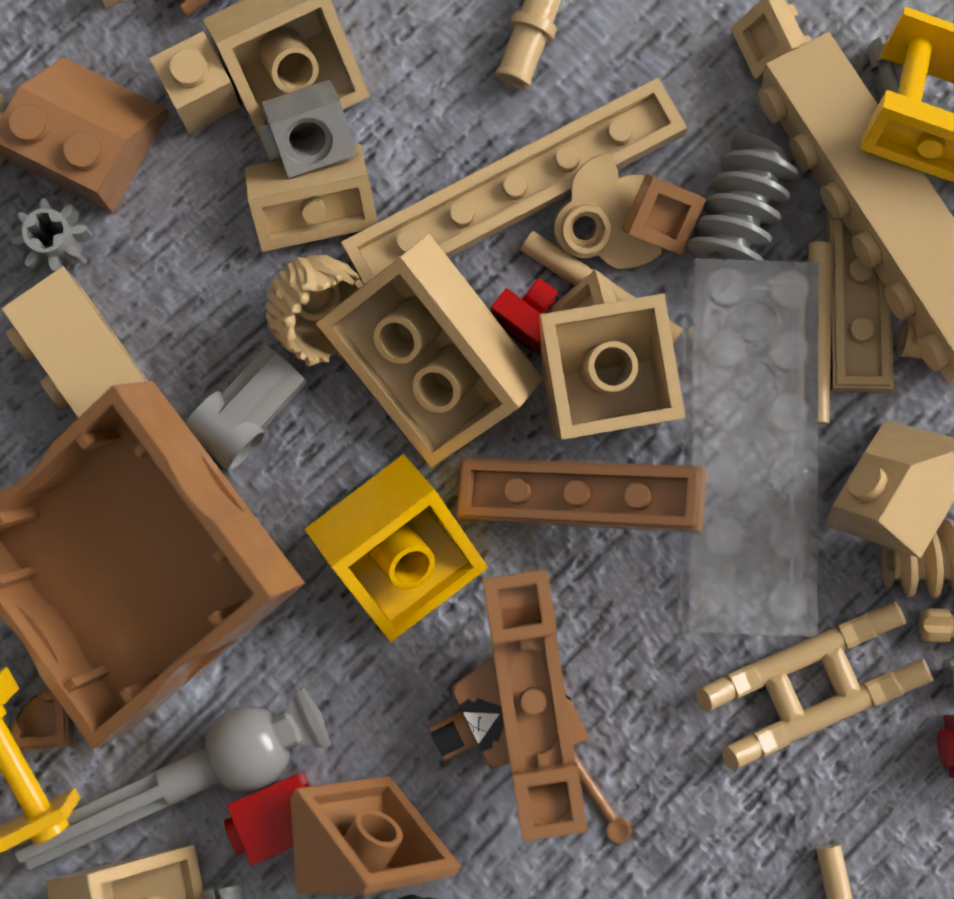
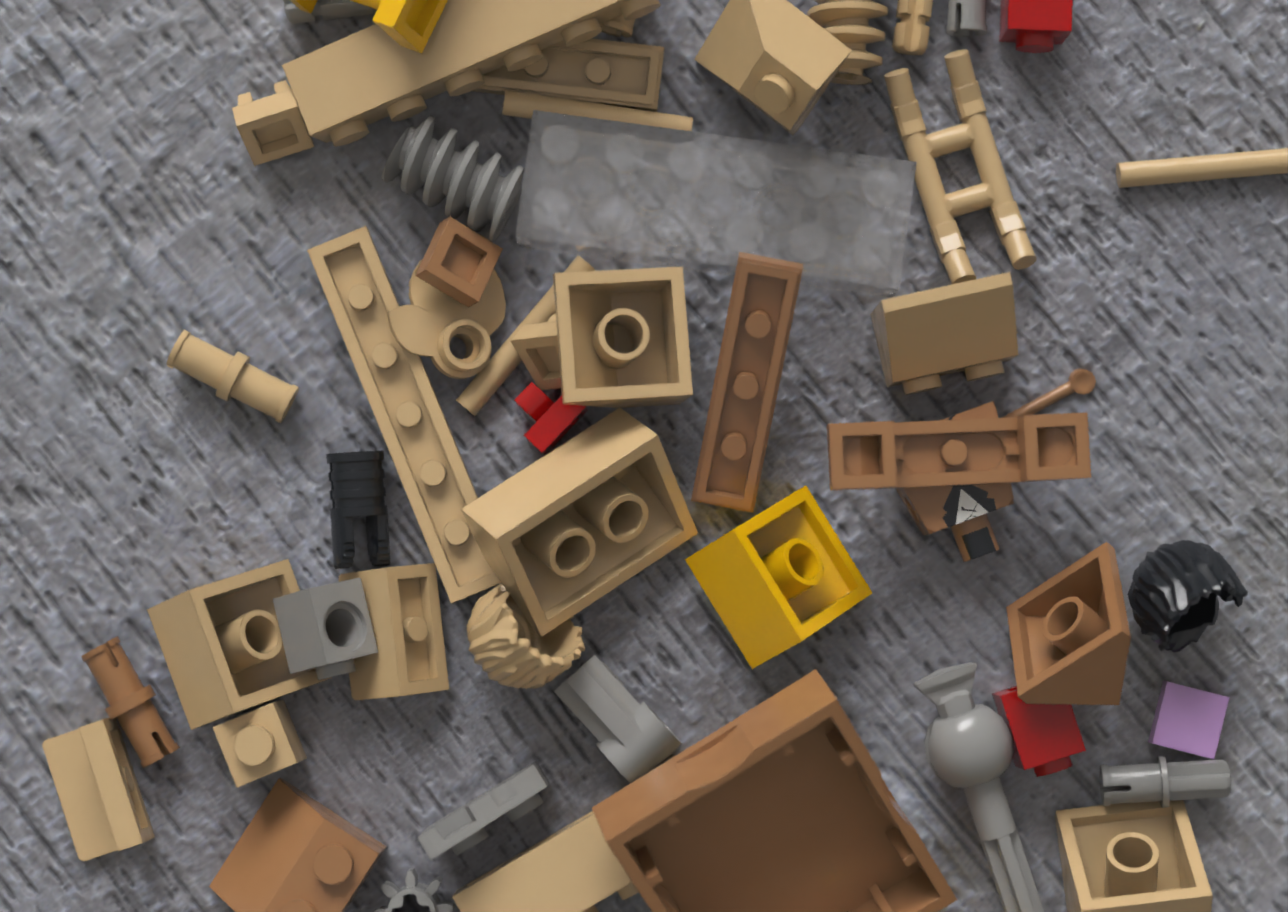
camera: 80 degrees left, 5 degrees up
none -> black hinge [326,451,391,569]
none -> light grey wing [417,761,550,860]
none -> tan slope [870,272,1018,395]

